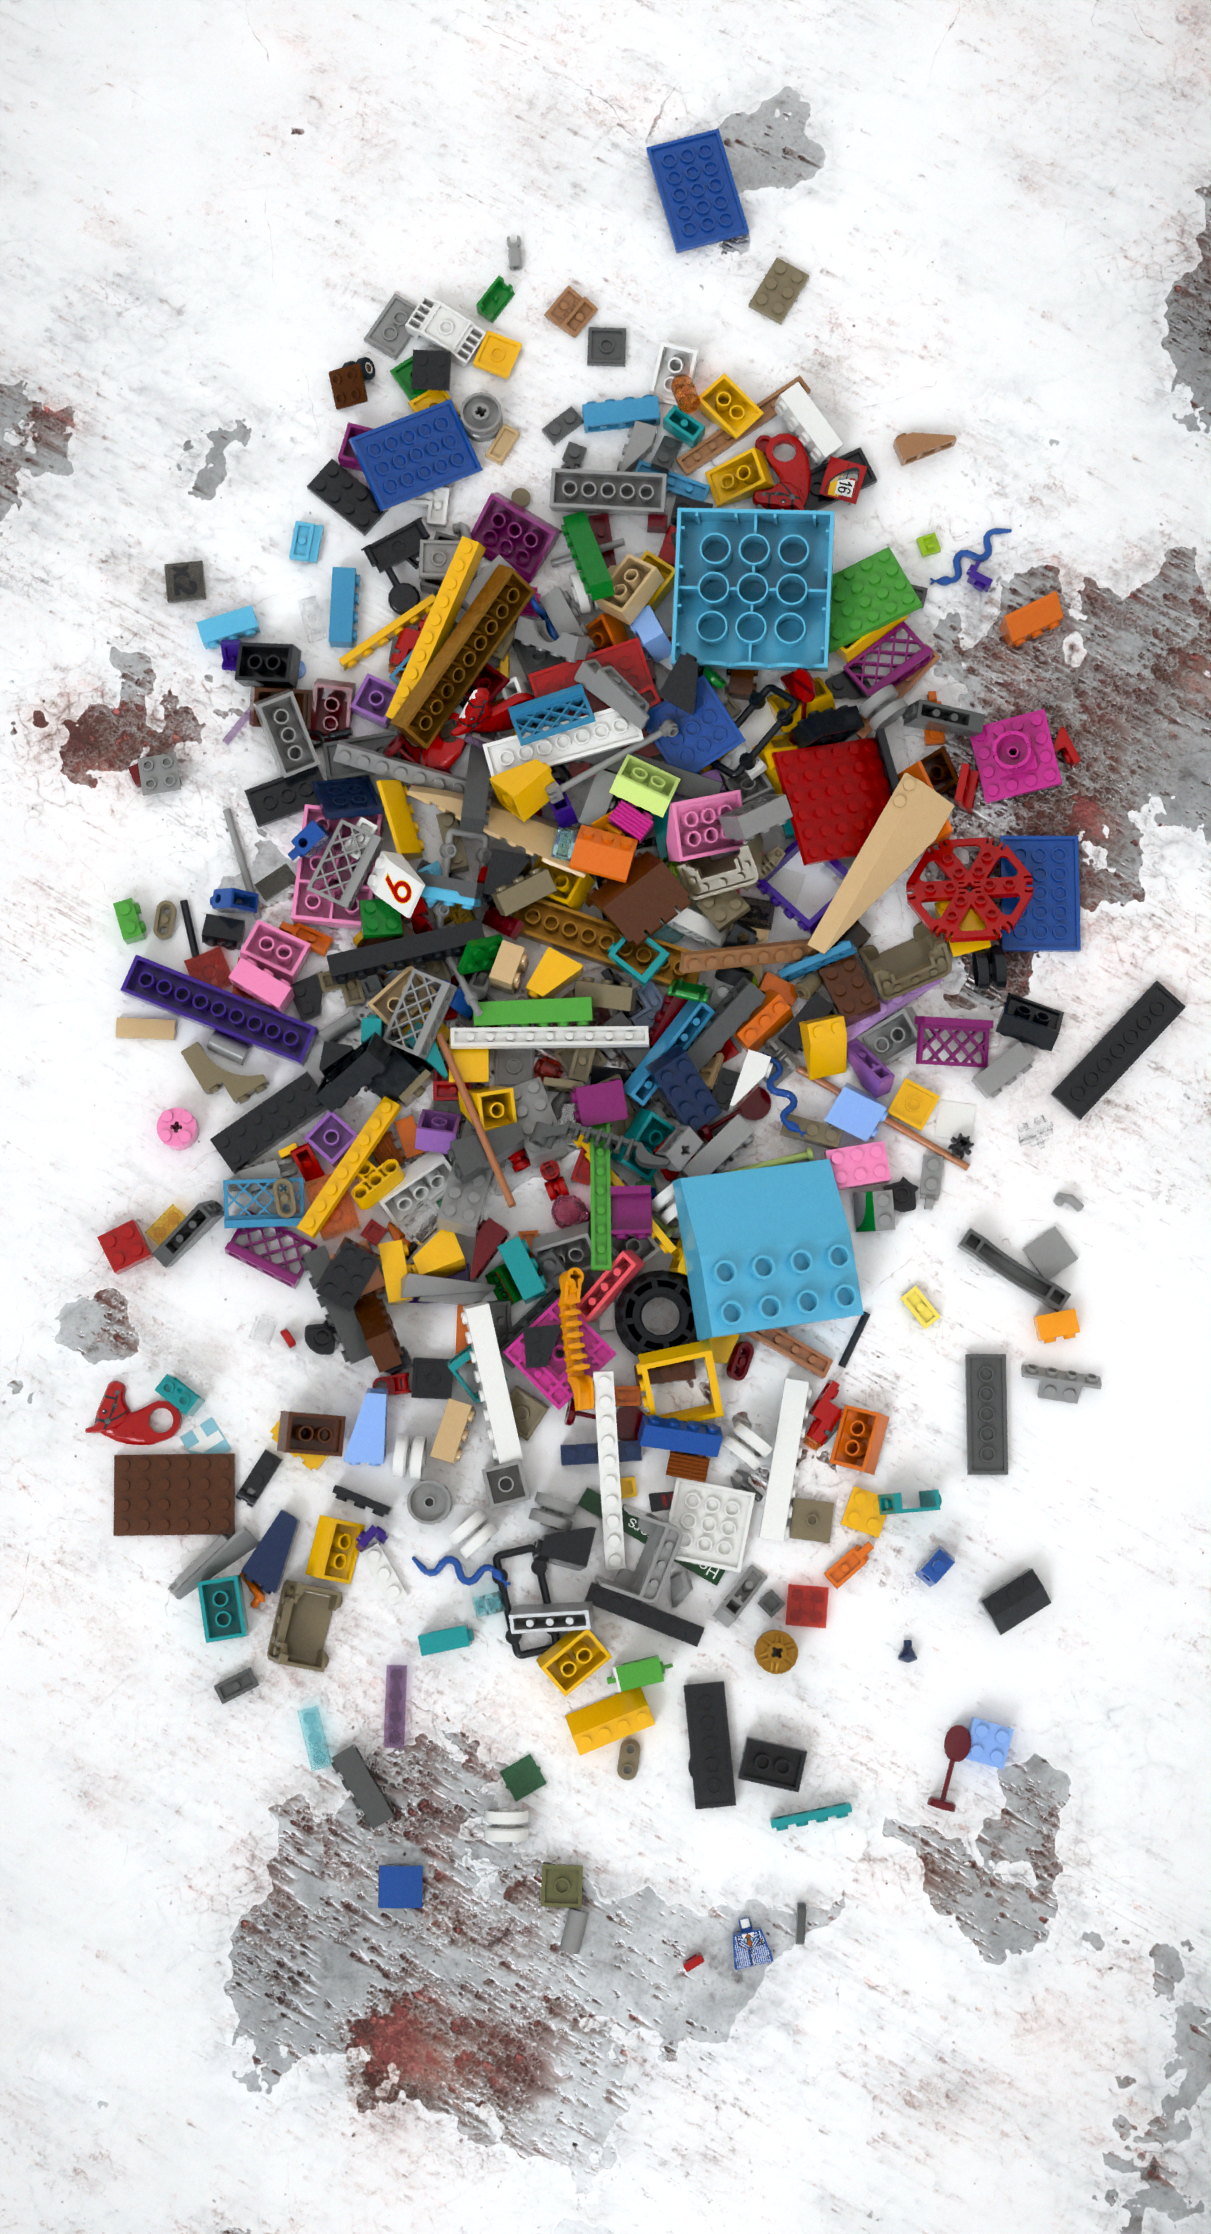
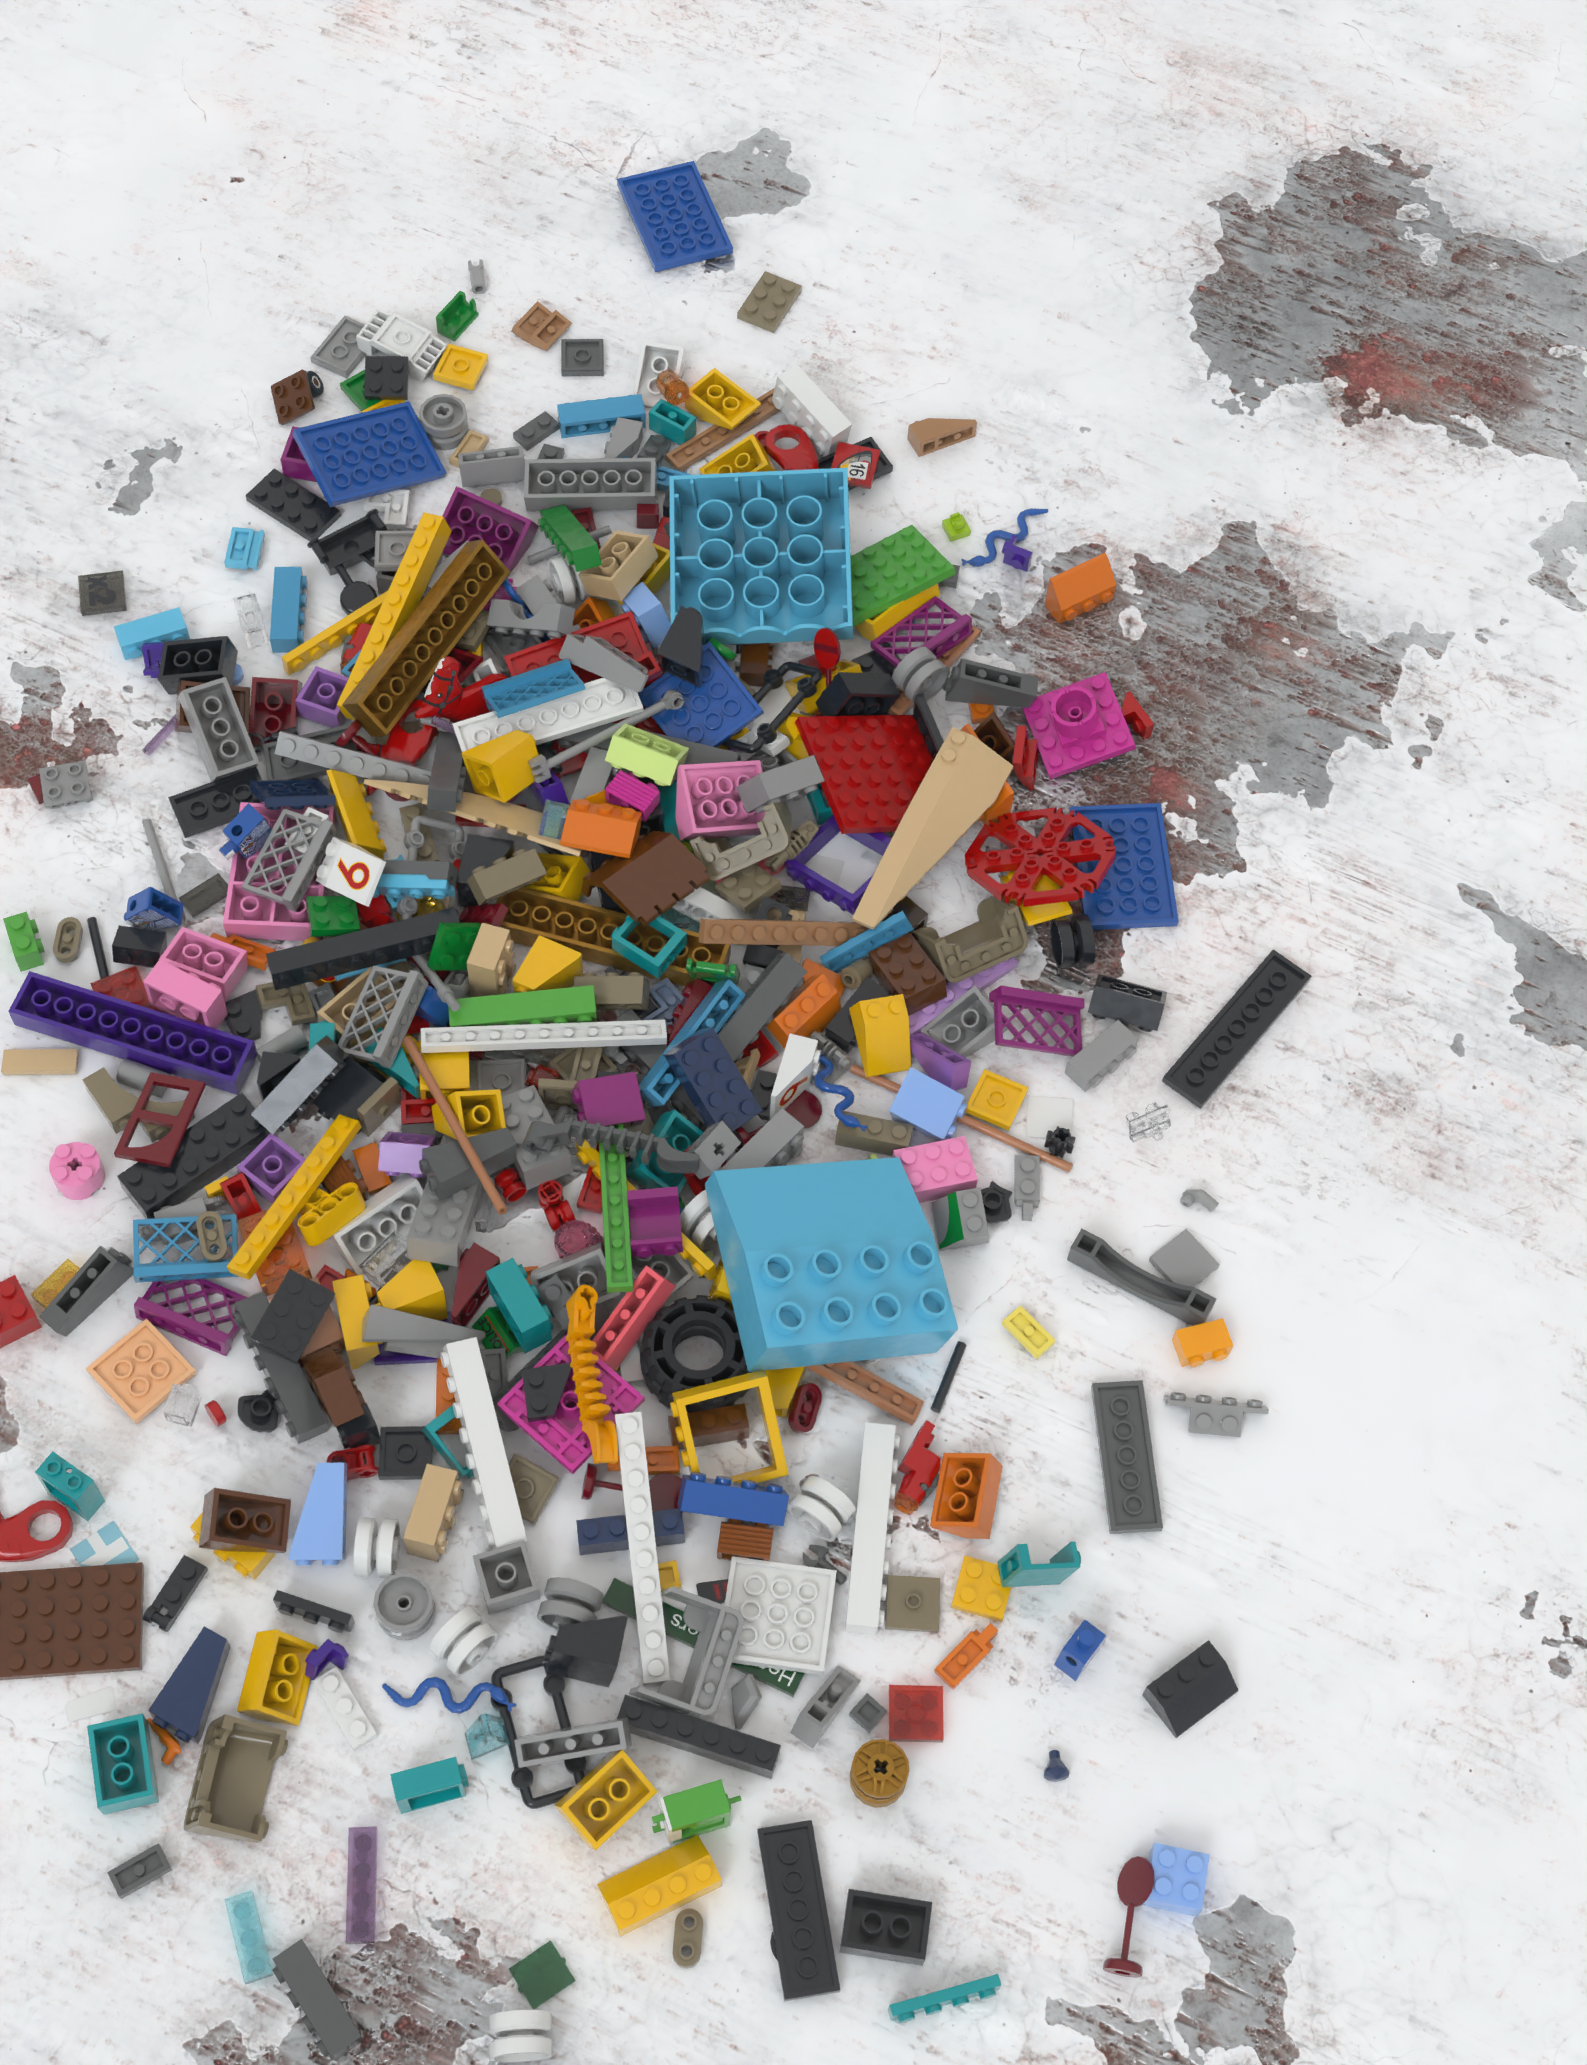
camera: 10 degrees left, 20 degrees down
light grey wedge [168,1526,259,1600] -> none
none -> light nougat plate [85,1318,197,1424]
none -> dark red window [114,1072,206,1167]
none -> light grey brick [458,446,525,488]

